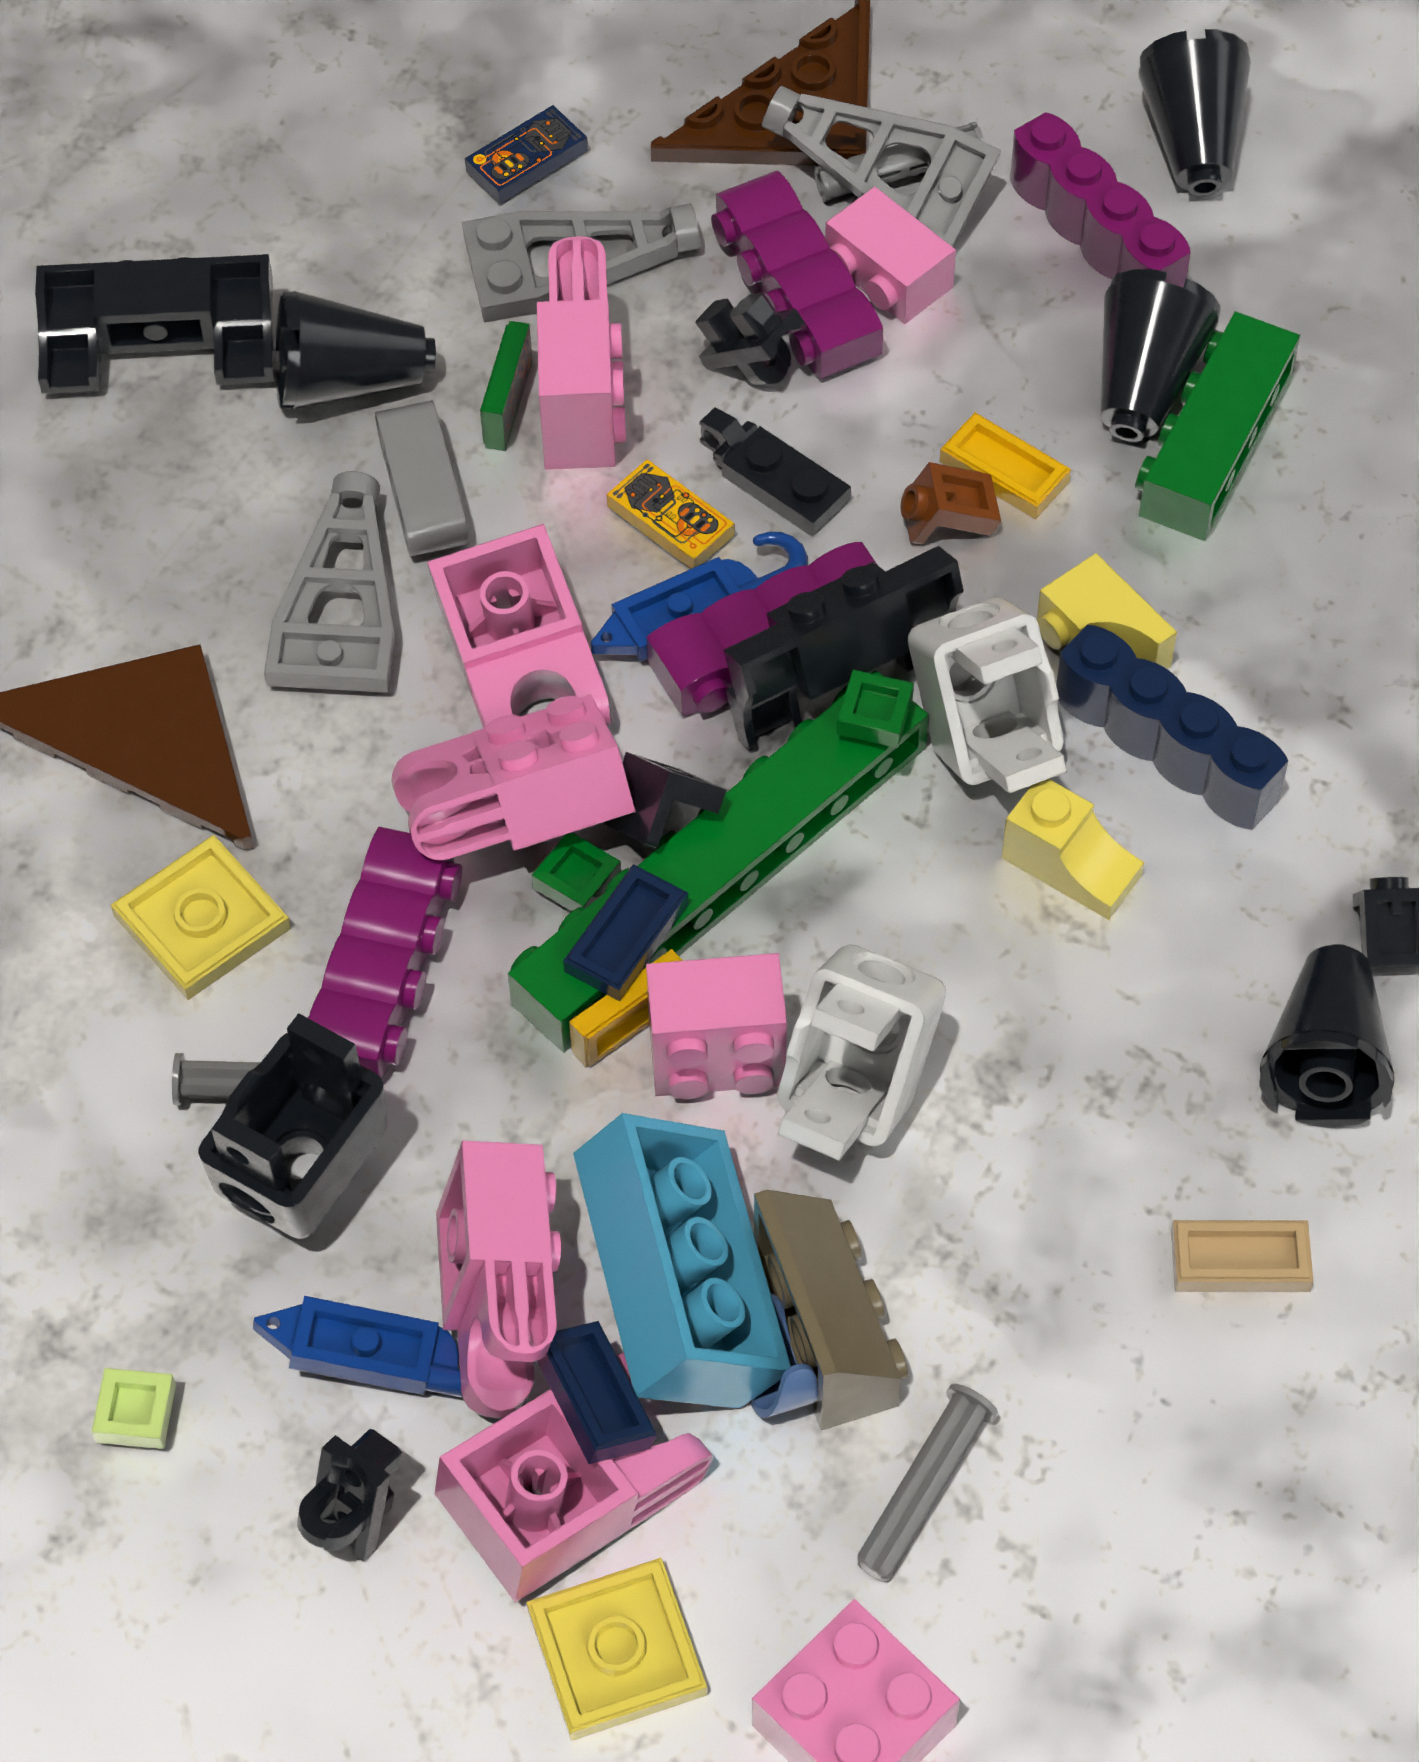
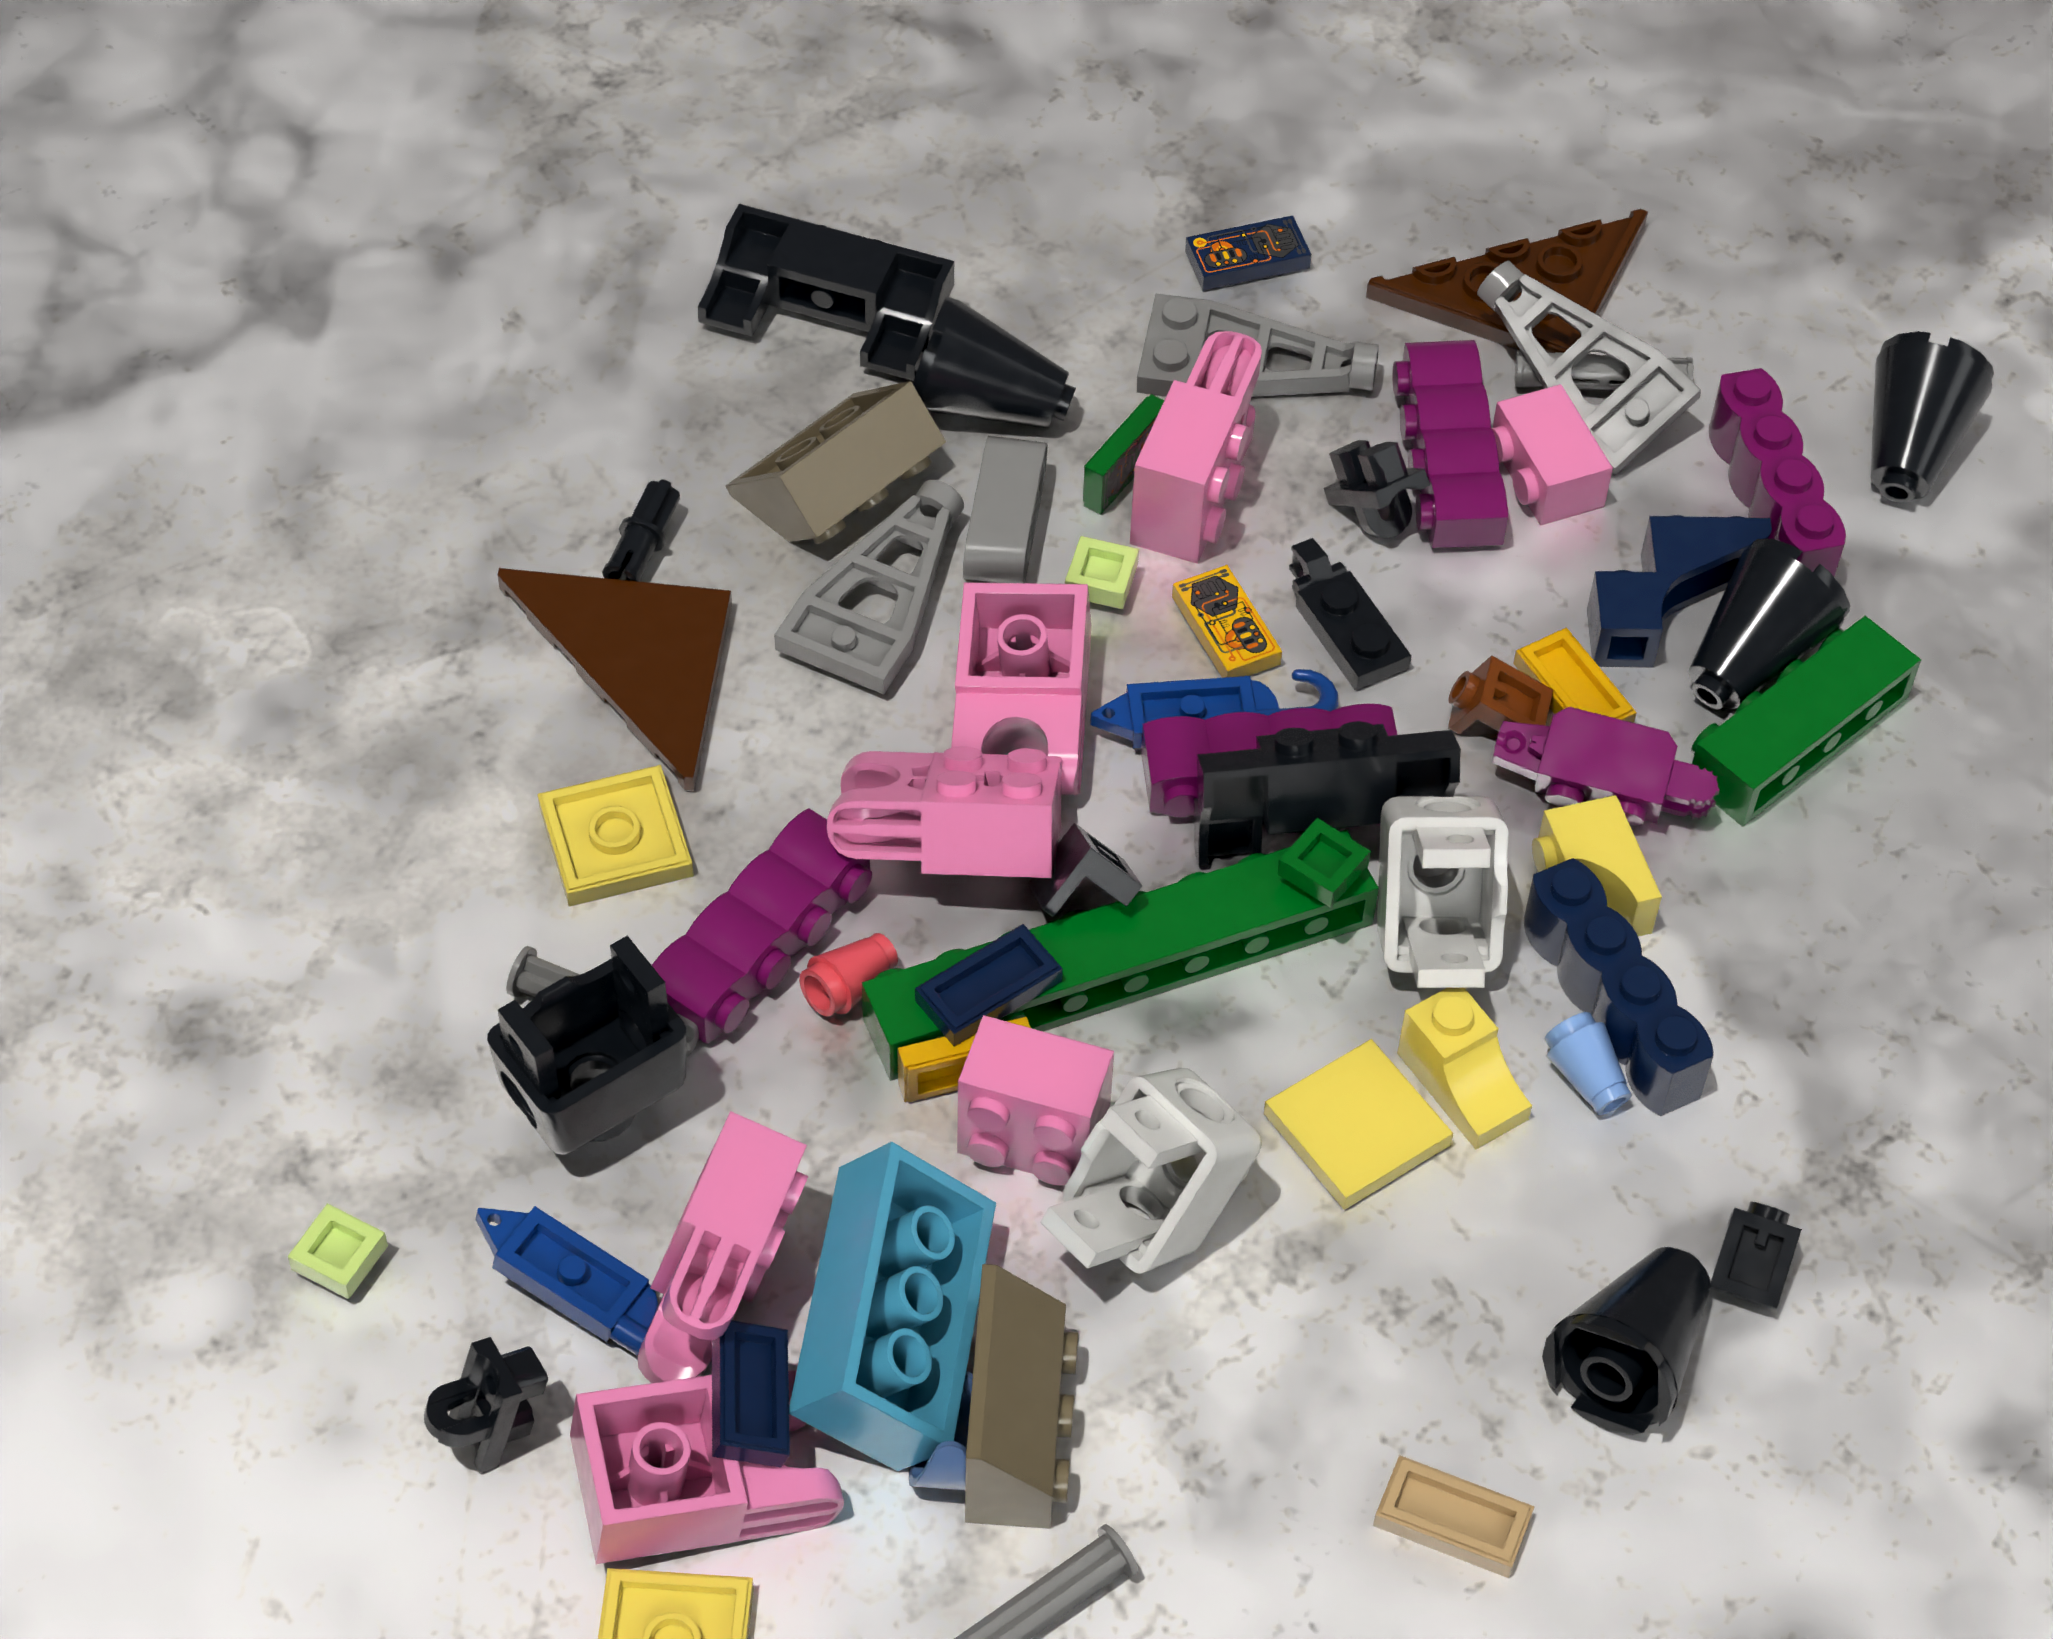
camera: 20 degrees right, 5 degrees down
green plate [531,832,621,912] -> none
none -> black axle [602,479,680,582]
none -> dark tan slope [725,381,946,544]
none -> coral cone [799,933,898,1016]
none -> yellowish green plate [1065,536,1139,609]
none -> light yellow tile [1264,1039,1453,1210]
none -> magenta hinge [1493,707,1720,826]
none -> light blue cone [1544,1012,1632,1115]
none -> dark blue arch [1587,515,1772,668]

